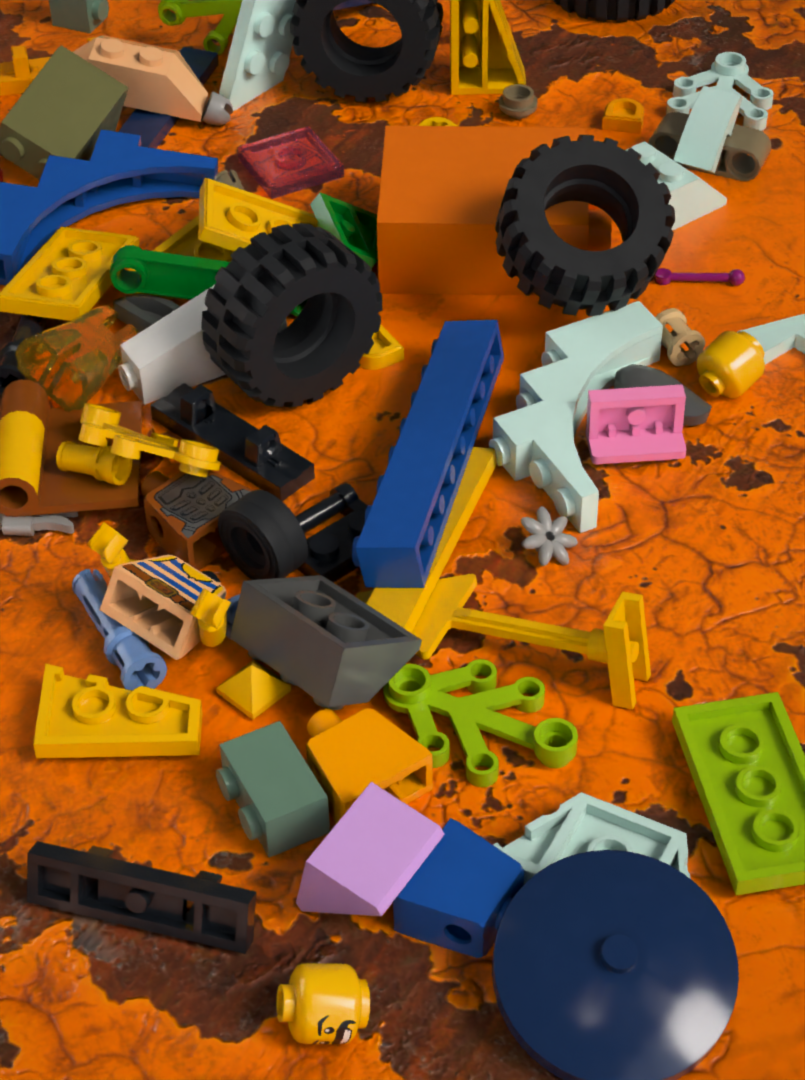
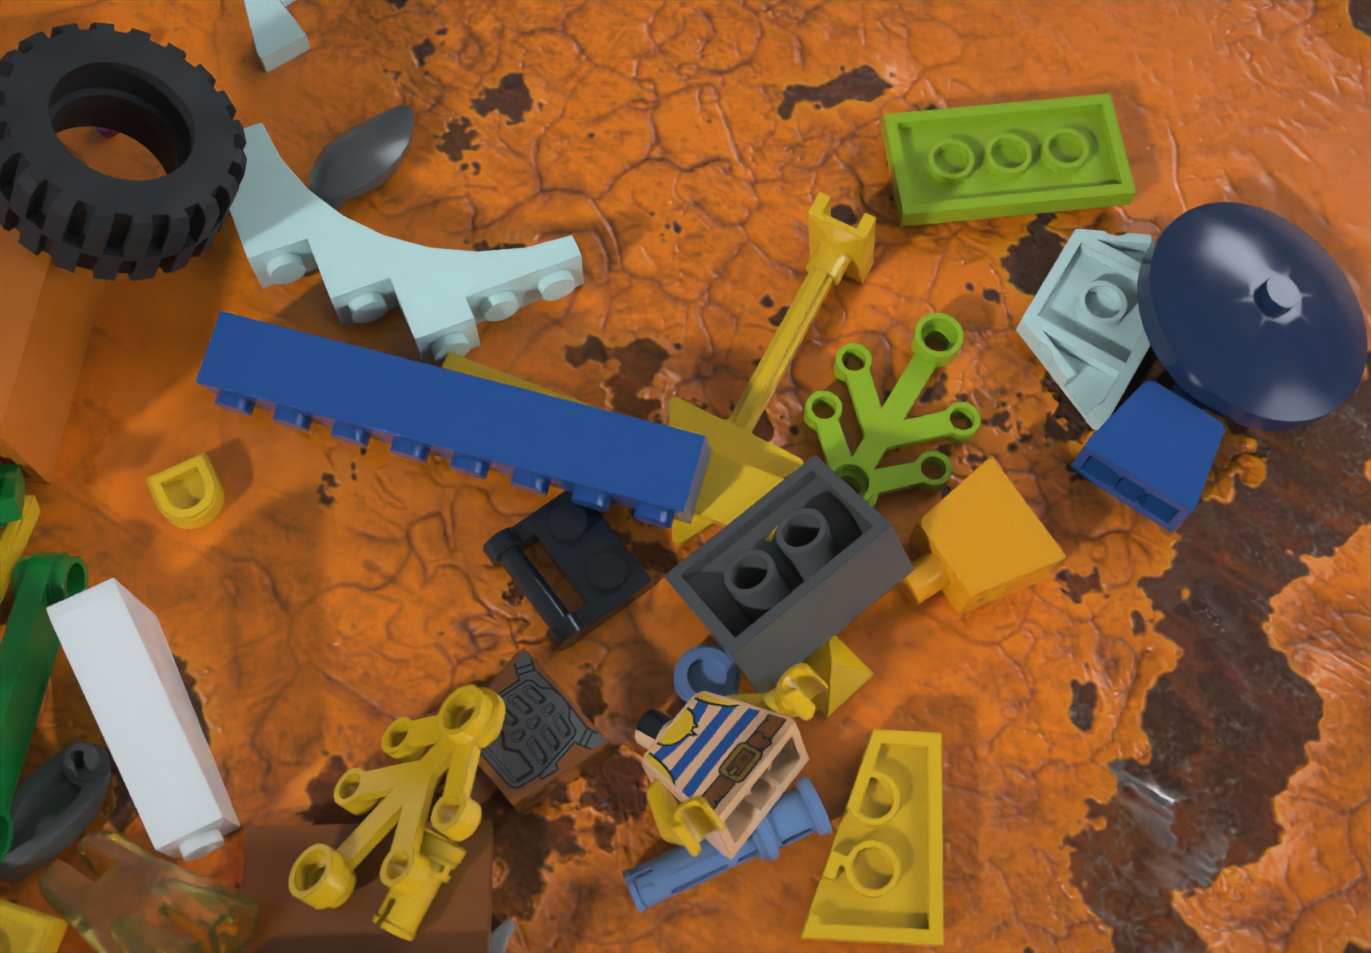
camera: 90 degrees left, 25 degrees up
black hinge [27,841,256,954] -> none
black hinge [150,383,315,501] -> none
black tyre [201,223,383,407] -> none
sand green brick [216,721,330,858] -> none
black tyre [218,490,308,580] -> none
yellow head [276,963,370,1044] -> none
lavender slope [296,782,445,916] -> none
light grey plant [521,506,578,566] -> none
bright pink bracket [586,384,686,464] -> none
tan bush [655,308,706,366] -> none
yellow head [697,331,765,399] -> none

